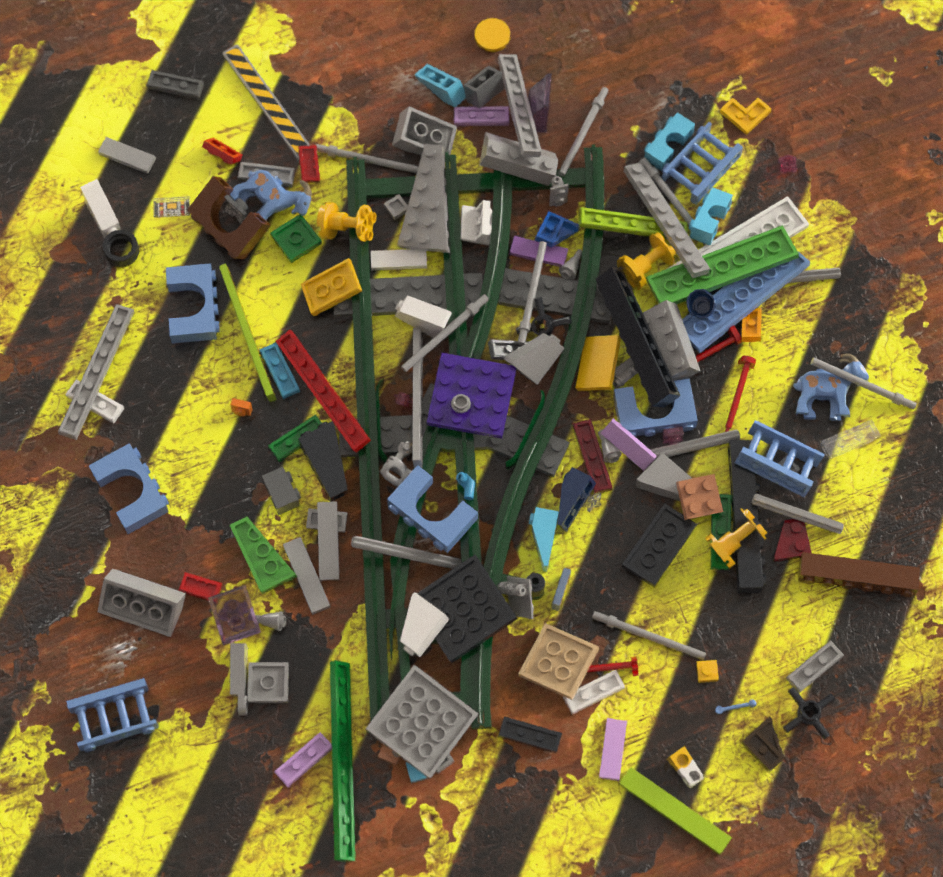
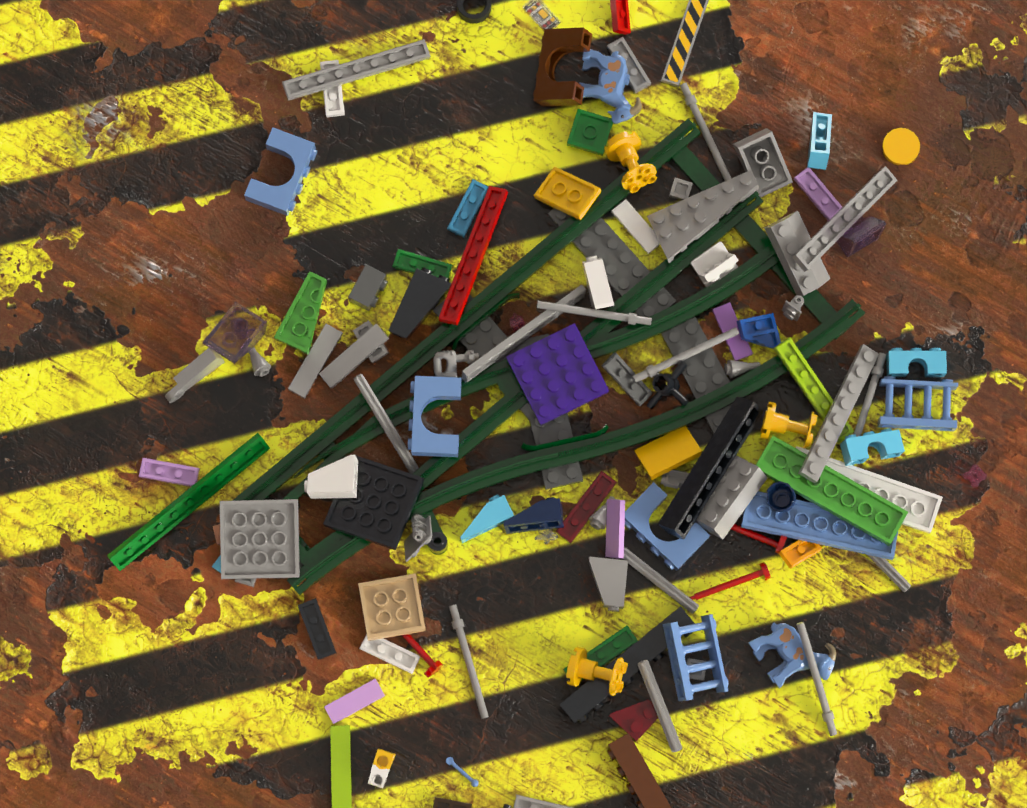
camera: 50 degrees right, 10 degrees up
medium blue fence [66,678,159,752] -> none
light grey slope [97,569,186,637] -> none
medium blue arch [166,264,220,343] -> none
red plate [179,572,223,603] -> none
lime tile [219,264,277,402] -> none
dark grey animal [223,195,248,223] -> none
orange plate [230,398,253,416] -> none
light grey plate [247,662,289,703] -> none
red plate [298,145,320,183] -> none
light grey plate [451,394,471,413] -> none
dark azure arm [456,472,475,500] -> none
dark grey brick [463,66,504,108] -> none
light grey slope [504,333,564,384] -> none
sand blue tile [552,568,571,611] -> none
light grey bar [558,87,609,177] -> none
black plate [622,503,697,588] -> none
clear pink plate [662,427,684,444] -> none
nougat plate [676,474,723,520] -> none
yellow plate [696,660,719,683] -> none
yellow plate [720,98,771,135] -> none
clear tile [820,419,881,460] -> none

